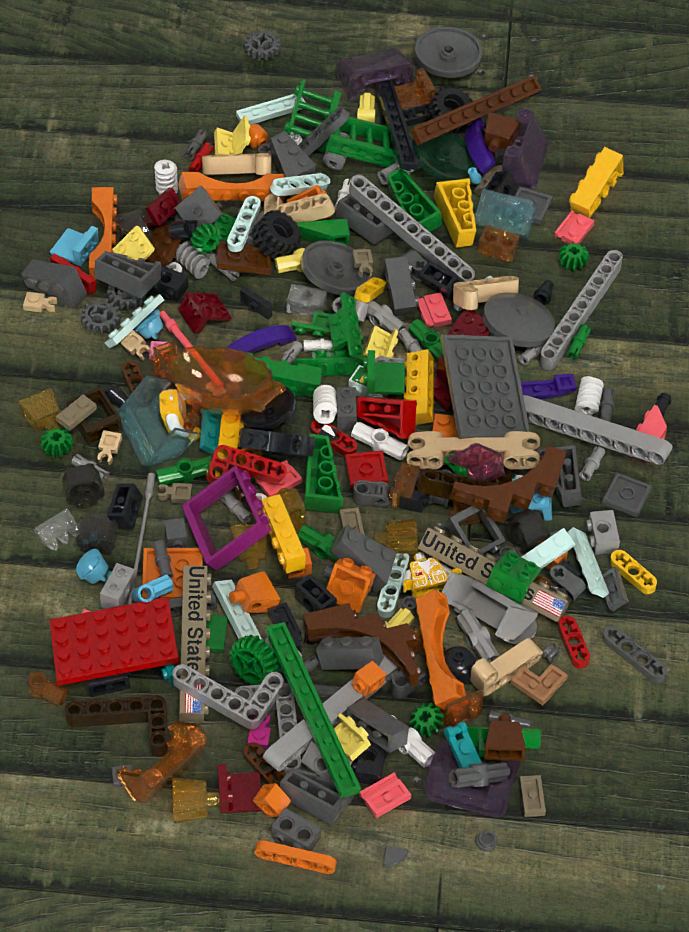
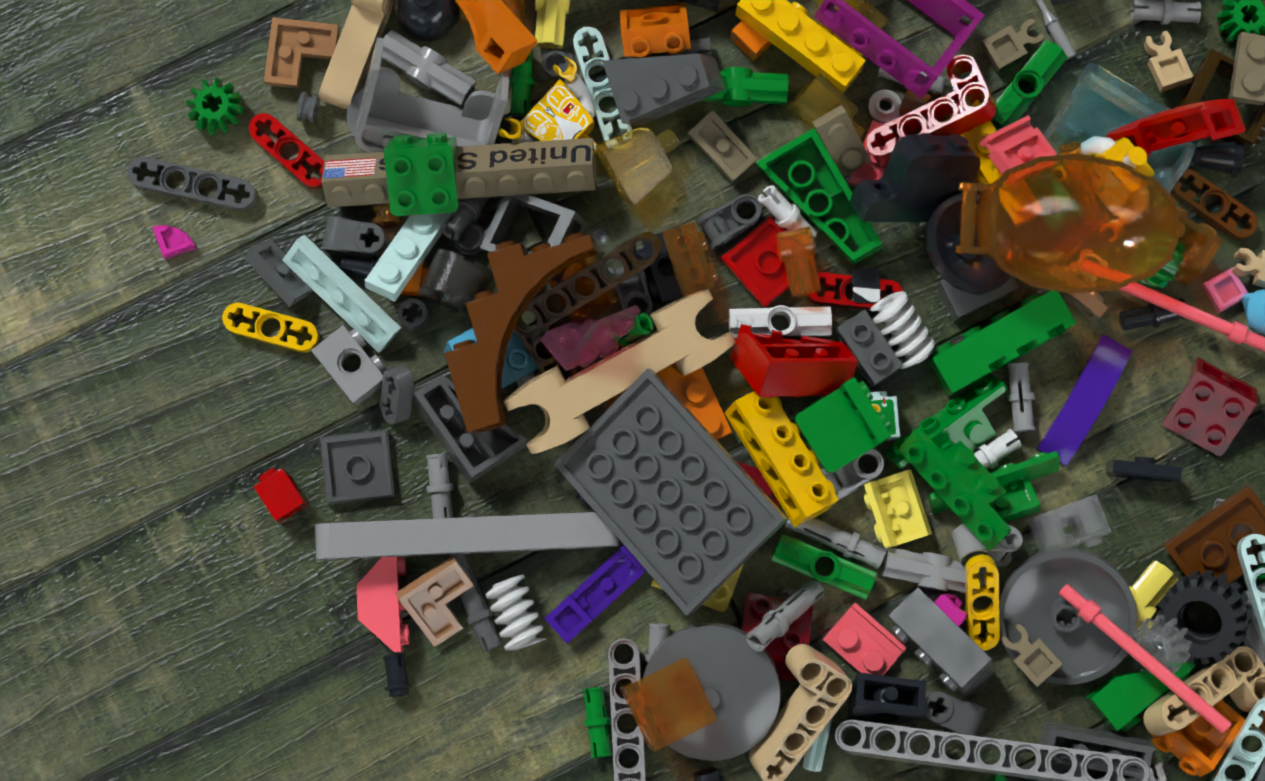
camera: 145 degrees right, 30 degrees up
none -> dark pink tile [152,225,197,260]
none -> green gear [186,78,244,136]
none -> red brick [254,468,309,523]
none -> dark grey beam [380,365,414,425]
none -> medium nougat plate [396,555,474,647]
none -> clear orange bracket [619,658,716,752]
none -> light grey pin [746,579,824,652]
none -> white pin [758,185,817,246]
none -> clear orange piece [775,226,821,297]
none -> dark tan plate [812,105,871,177]
none -> dark pink tile [934,594,968,627]
none -> coral plate [979,115,1057,183]
none -> coral bar [1058,583,1232,734]
none -> red slope [1106,99,1246,157]
none -> clear gear [1132,615,1192,673]

